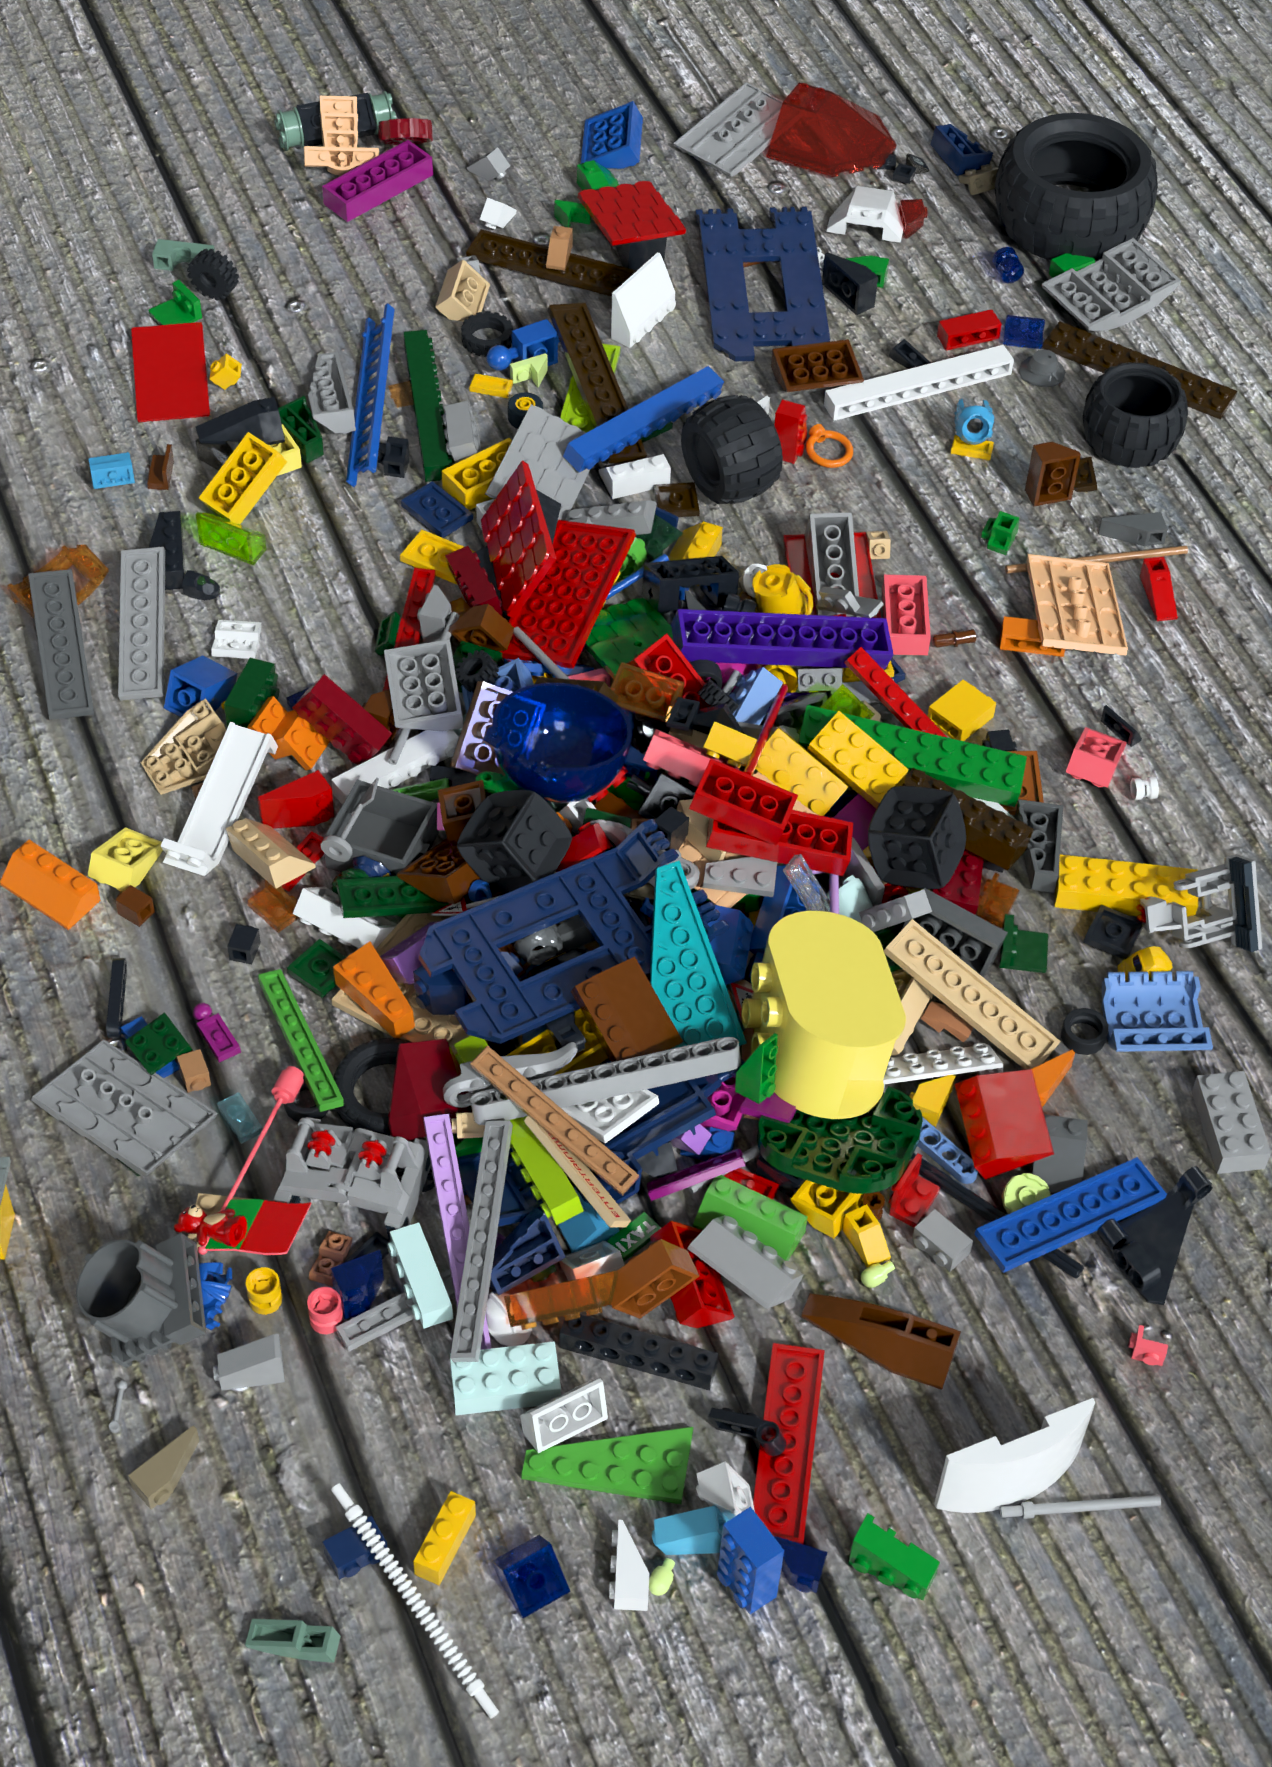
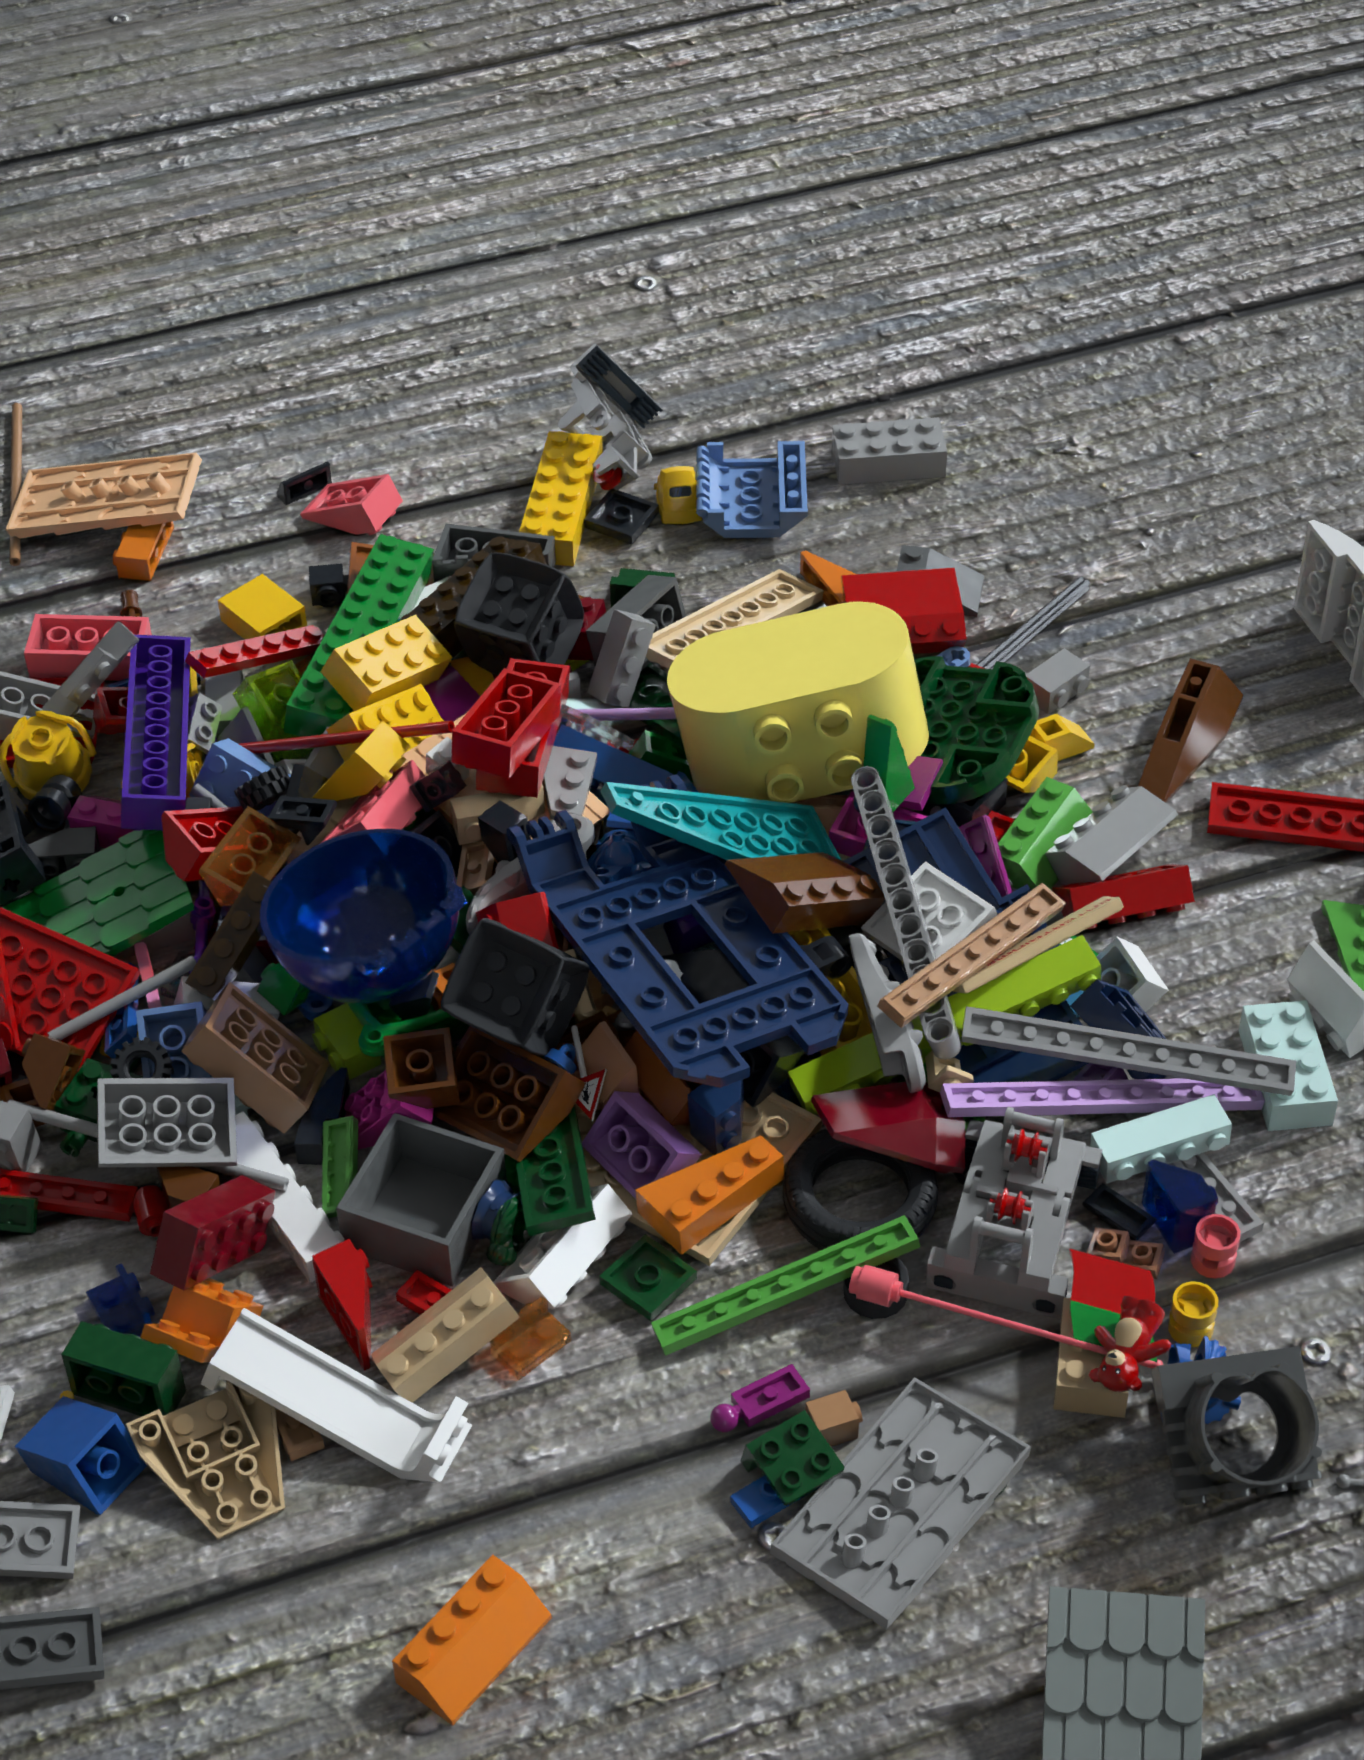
camera: 85 degrees left, 5 degrees down
light yellow slope [88,827,163,892] -> none
black beam [106,958,127,1038] -> none
reddish brown brick [115,885,155,927] -> none
light grey slope [213,1334,285,1391] -> none
clear light blue plate [217,1092,263,1144] -> none
black brick [227,924,261,965] -> none
light grey piece [321,778,379,862] -> none
clear orange slope [504,1270,618,1330] -> none
black brick [559,1311,718,1391] -> none
dark orange brick [601,1239,699,1319] -> none
black plate [708,1408,786,1456] -> none
yellowish green cylinder [861,1260,895,1288] -> none
blue plate [974,1157,1167,1273] -> none
yellowish green tile [1002,1173,1052,1214] -> none
black tyre [1061,1008,1108,1055] -> none
black panel [1097,1166,1213,1305] -> none
coral bracket [1128,1325,1168,1366] -> none
white wheel [1130,776,1159,800] -> none
red slope [1140,556,1178,621] -> none

